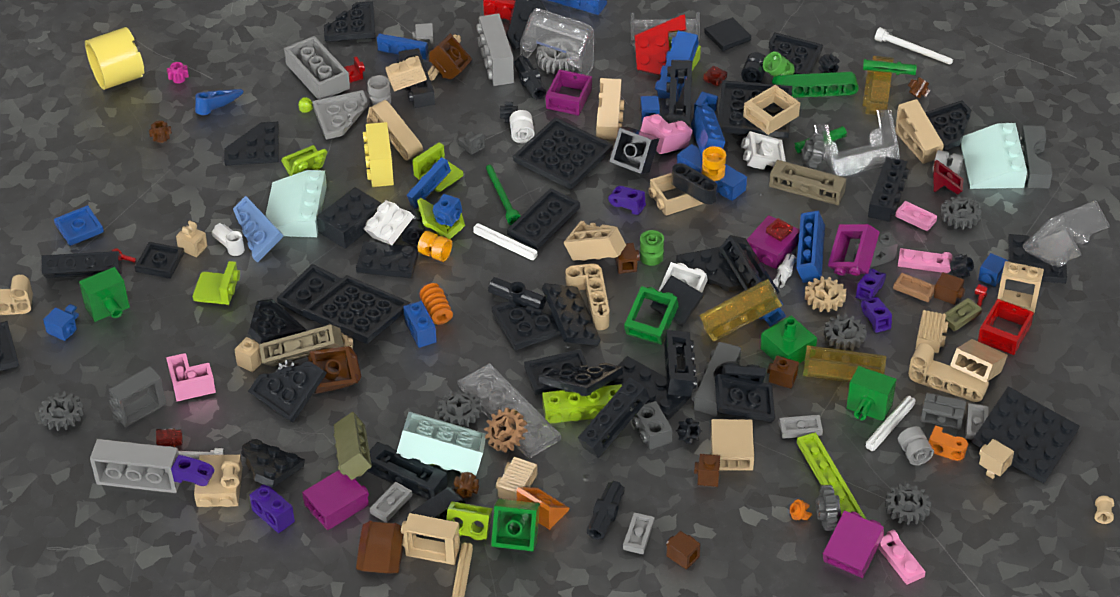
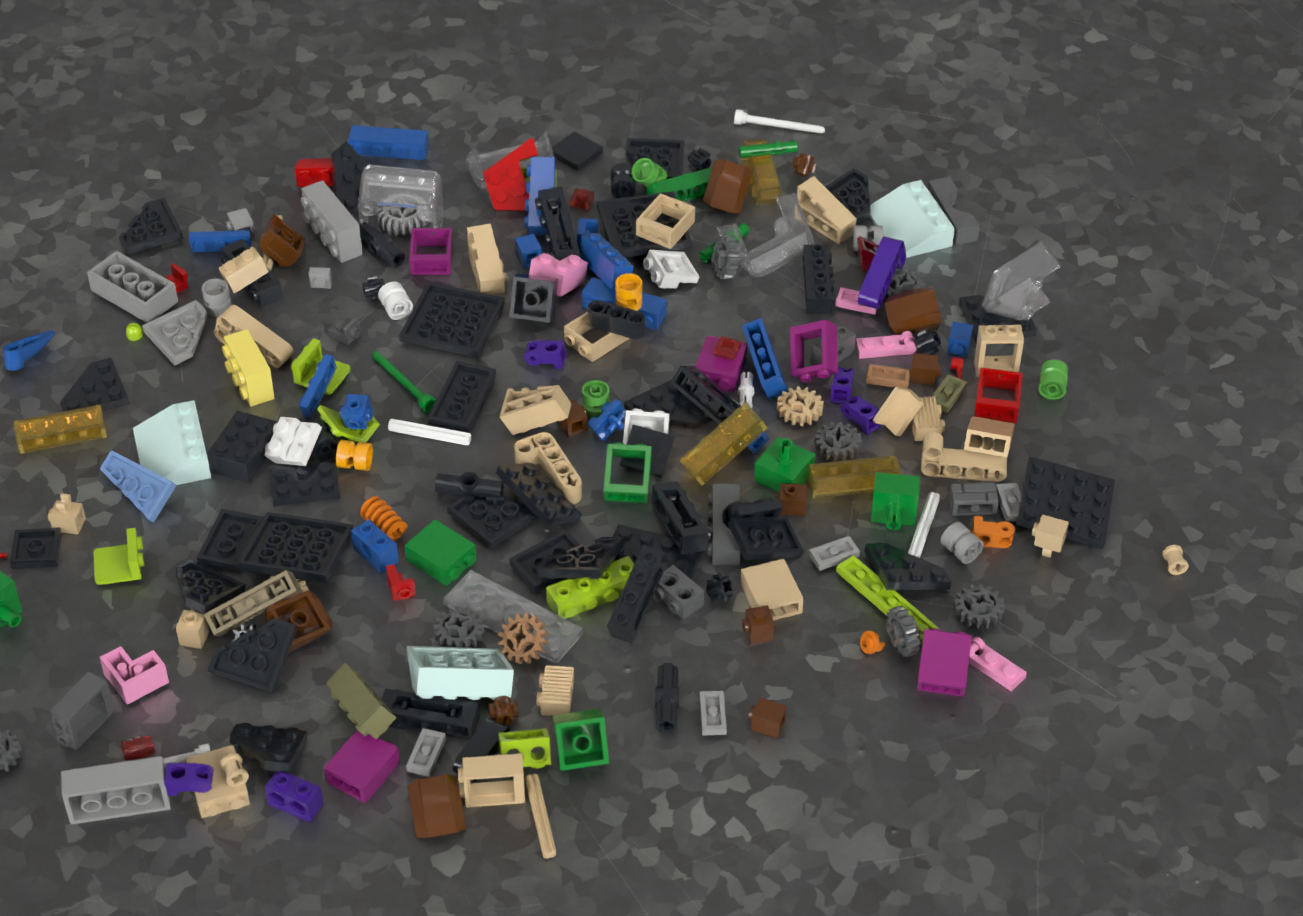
camera: 20 degrees left, 0 degrees up
white piece [212,223,245,256] -> none
lime bracket [281,145,327,176] -> none
orange slope [517,487,570,530] -> none
dark tan brick [769,160,847,205] -> none
none -> clear yellow brick [13,405,107,454]
none -> light grey plate [309,267,332,289]
none -> red bracket [386,564,416,601]
none -> green brick [404,519,477,586]
none -> blue hips [588,399,626,442]
none -> reddish brown slope [703,159,752,213]
none -> dark purple beam [858,236,906,309]
none -> black plate [864,542,952,590]
none -> tan panel [873,387,924,436]
none -> reddish brown slope [884,286,941,335]
none -> bright green wheel [1038,359,1069,400]

